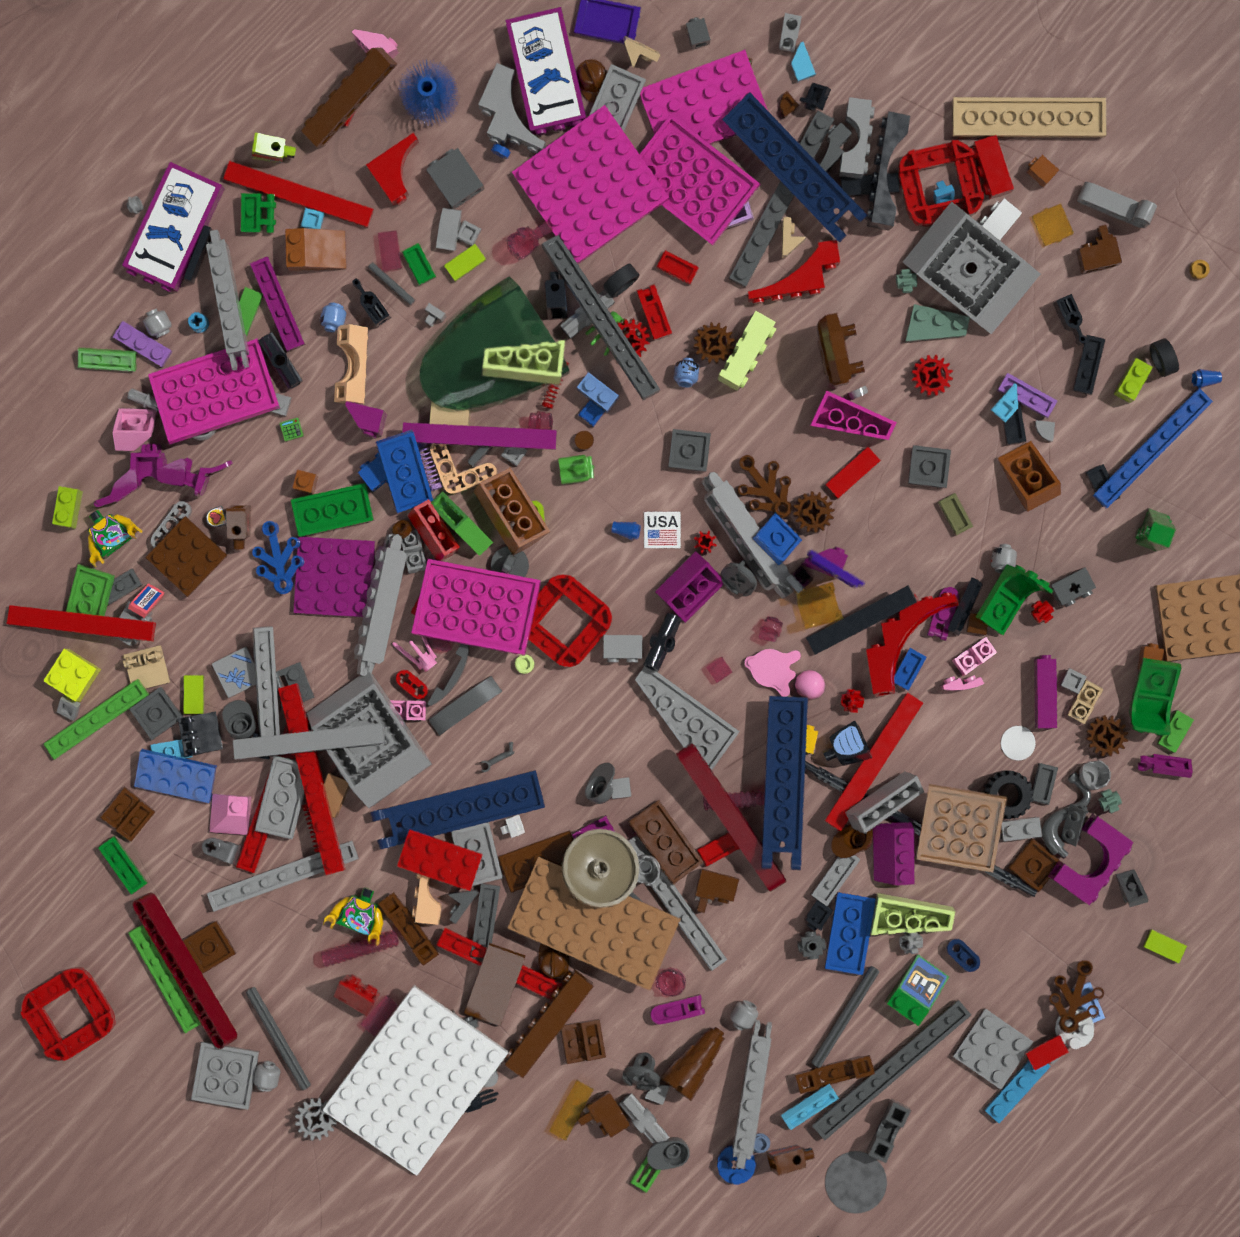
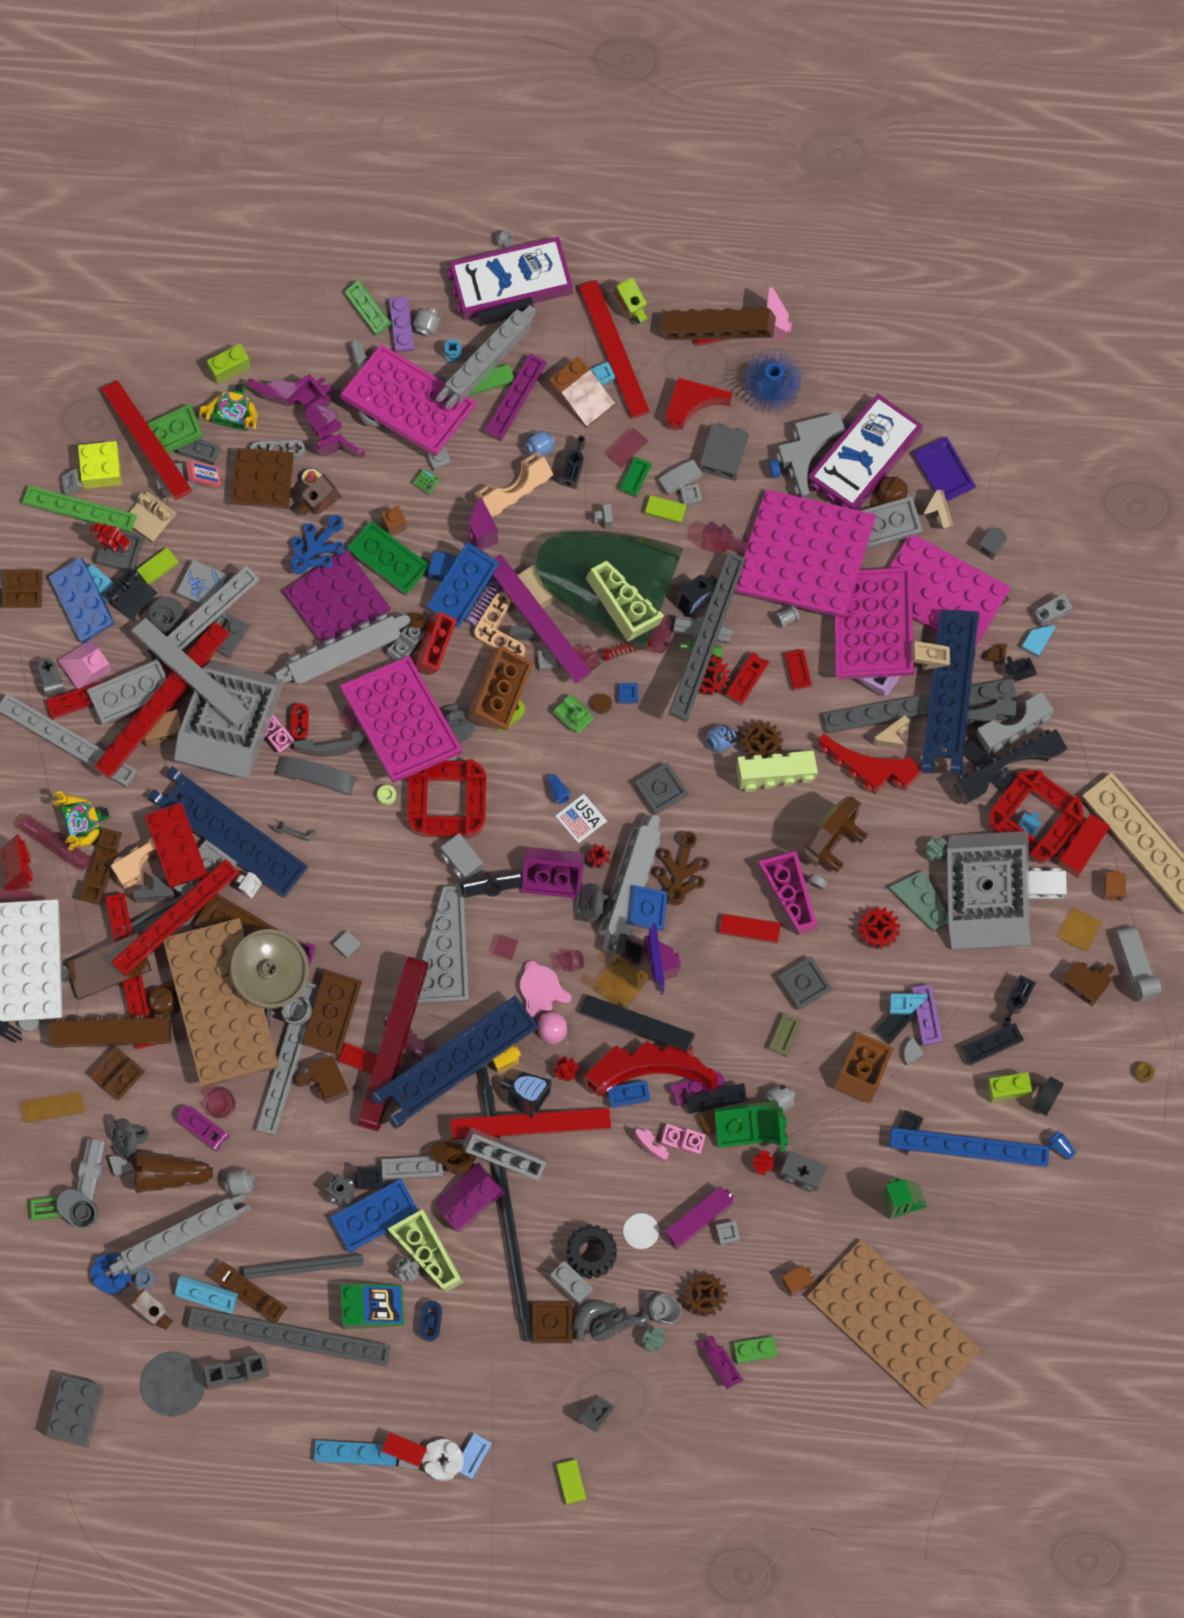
camera: 45 degrees right, 15 degrees down
bright pink slope [112,409,157,451] -> none
green plate [241,193,276,233] -> none
black piece [258,332,303,390] -> none
dark grey bar [368,262,415,306] -> none
bright pink plant [392,636,437,672] -> none
bright green arch [431,491,493,556] -> none
medium blue brick [577,372,619,413] -> none
reddish brown hinge [577,1091,630,1138] -> none
dark grey cap [585,763,615,804] -> none
black tyre [603,264,640,298] -> none
reddish brown gear [793,491,835,533] -> none
medium nougat plate [916,784,1006,872] -> none
light grey plate [952,1008,1033,1089] -> none
dark grey tile [1032,763,1058,805] -> none
magenta arch [1048,814,1134,906] -> none
reddish brown plant [1049,960,1104,1033] -> none
tan slope [1067,679,1103,724] -> none
green bracket [1129,658,1182,736] -> none
none -> red gear [89,522,131,552]
none -> red tile [111,859,240,977]
none -> clear pink dish [650,615,672,653]
none -> light grey bush [775,606,800,628]
none -> tan slope [911,641,950,670]

